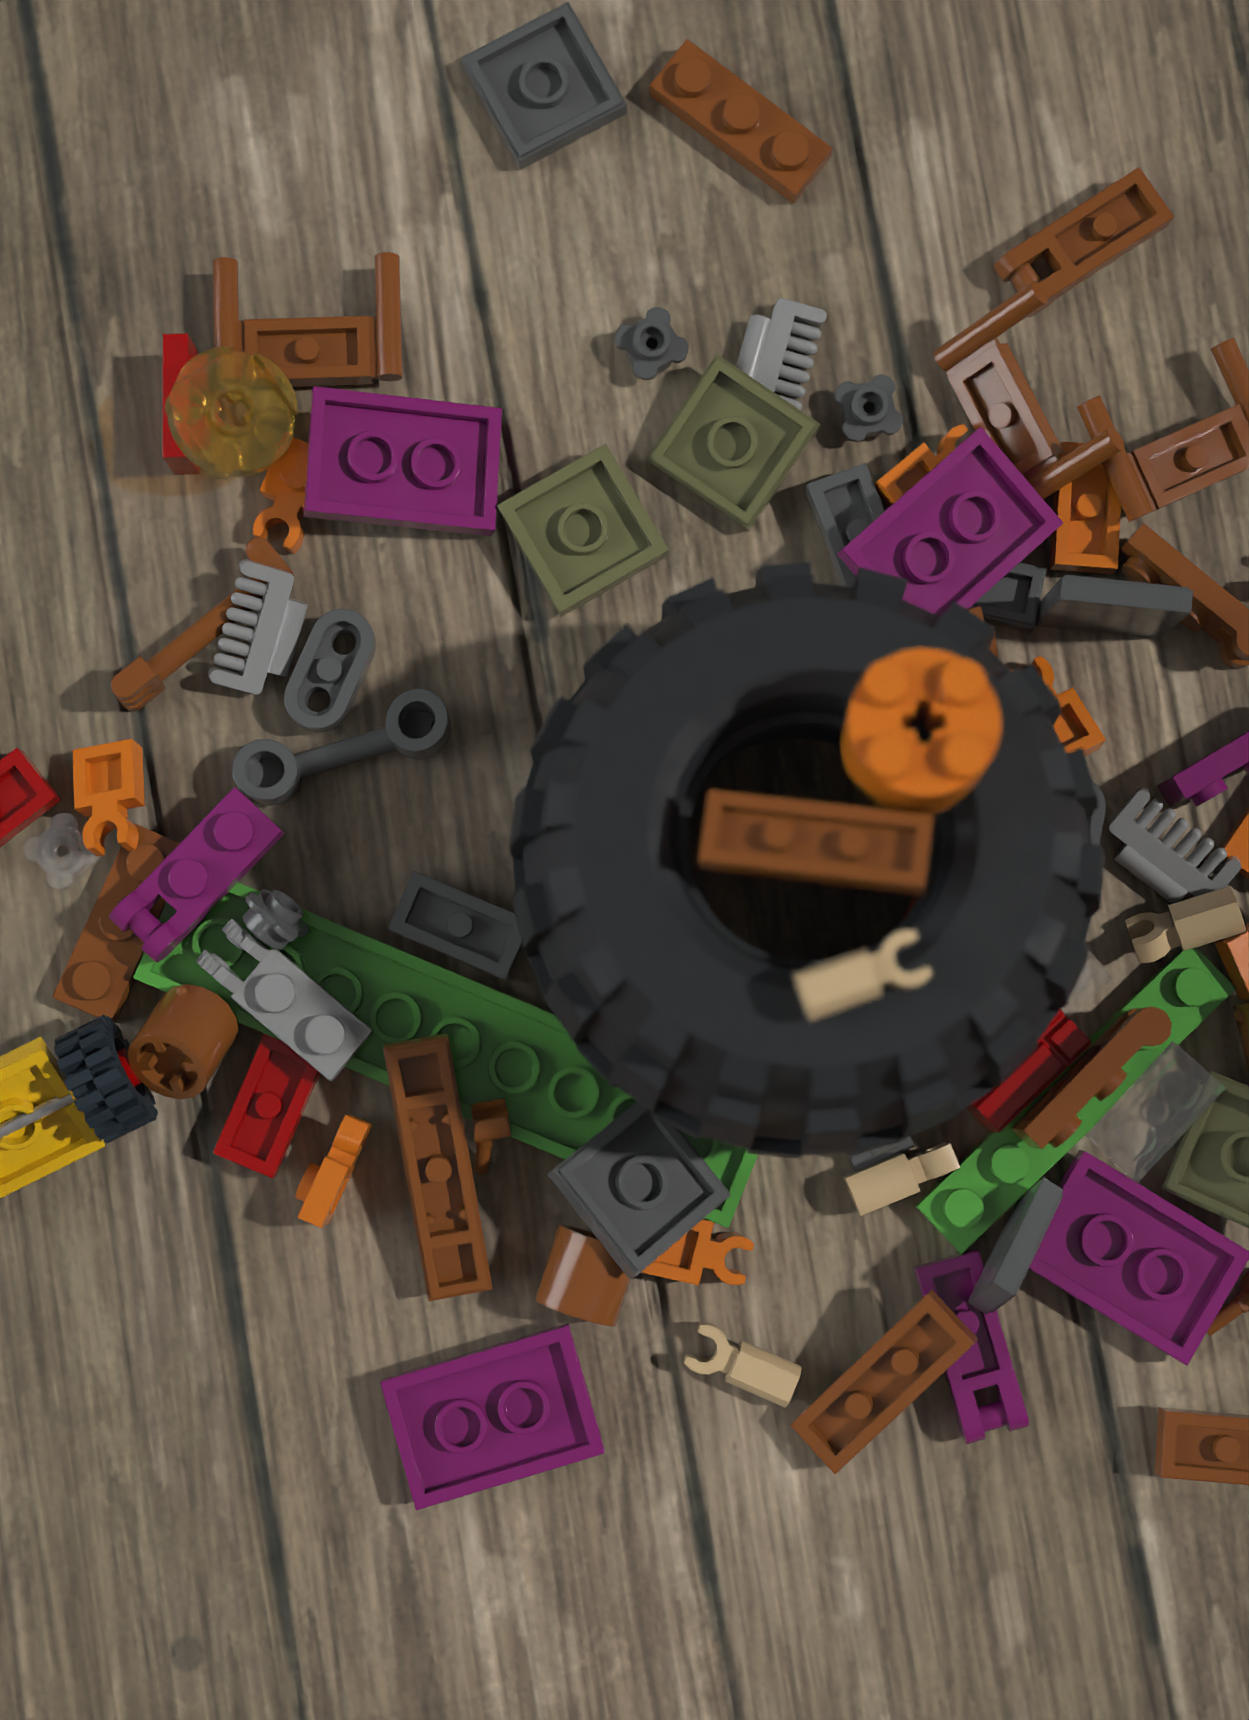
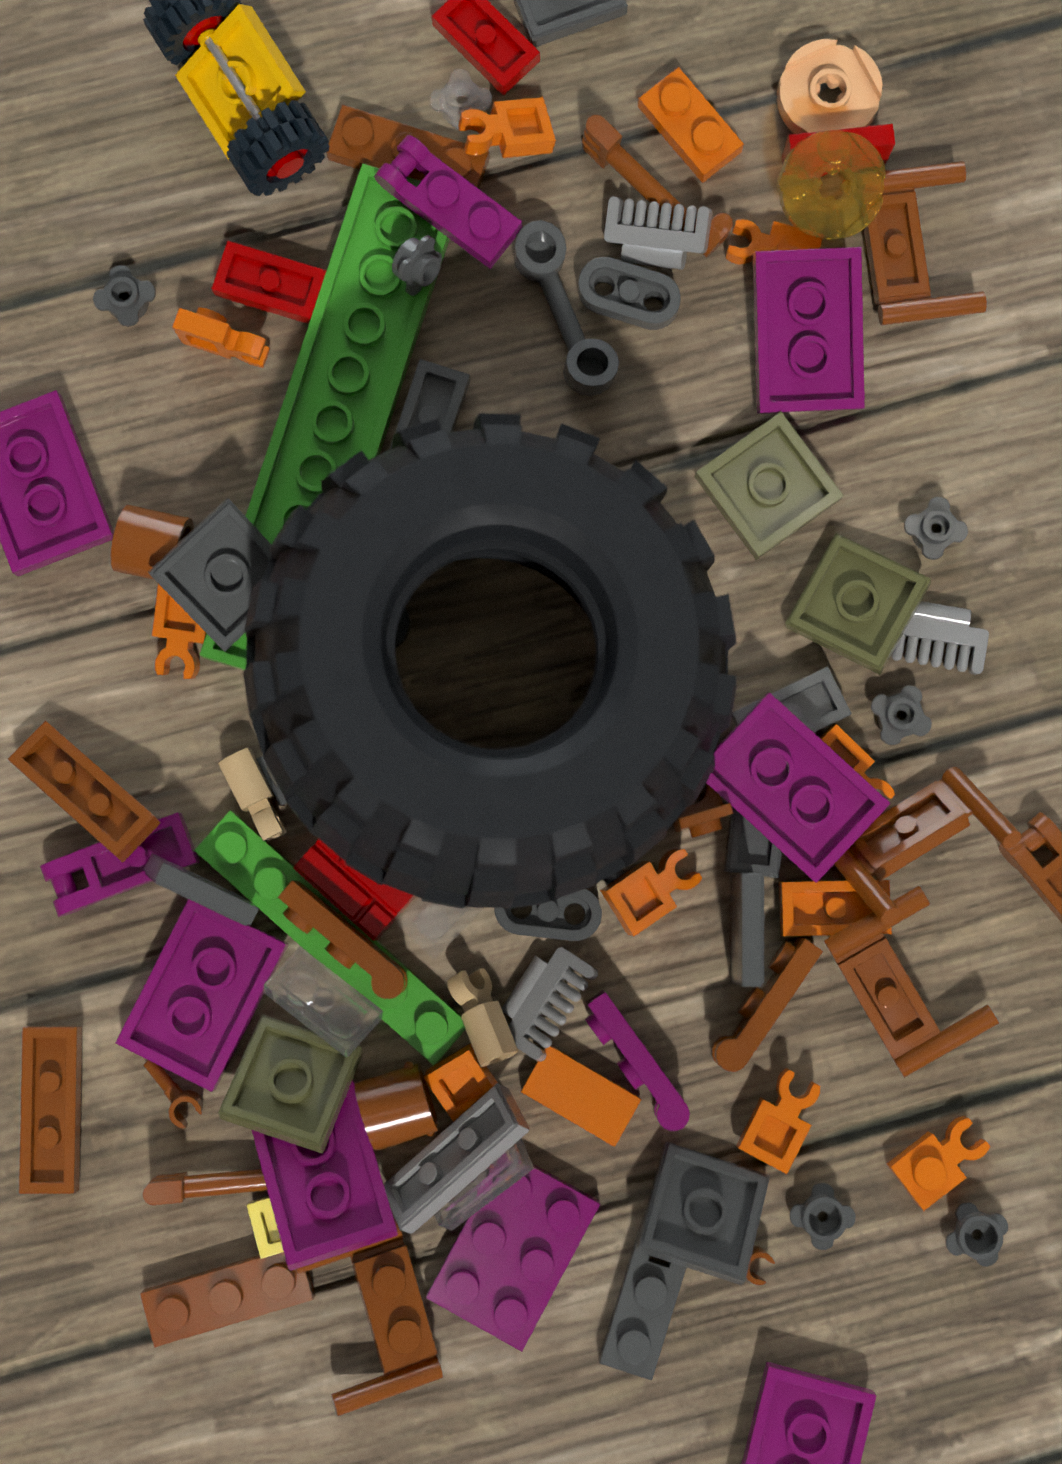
camera: 90 degrees right, 0 degrees up
dark orange piece [127,984,239,1100] -> none
light grey hinge [195,918,374,1081] -> none
dark orange plate [383,1033,493,1301] -> none
dark orange hand [471,1098,511,1175] -> none
tan bar [683,1322,802,1408] -> none
dark orange plate [699,790,933,895] -> none
tan bar [792,930,933,1022] -> none
orange brick [841,648,1001,814] -> none
none -> dark grey plate [93,265,156,327]
none -> orange plate [638,67,744,183]
none -> light nougat plate [777,39,883,134]

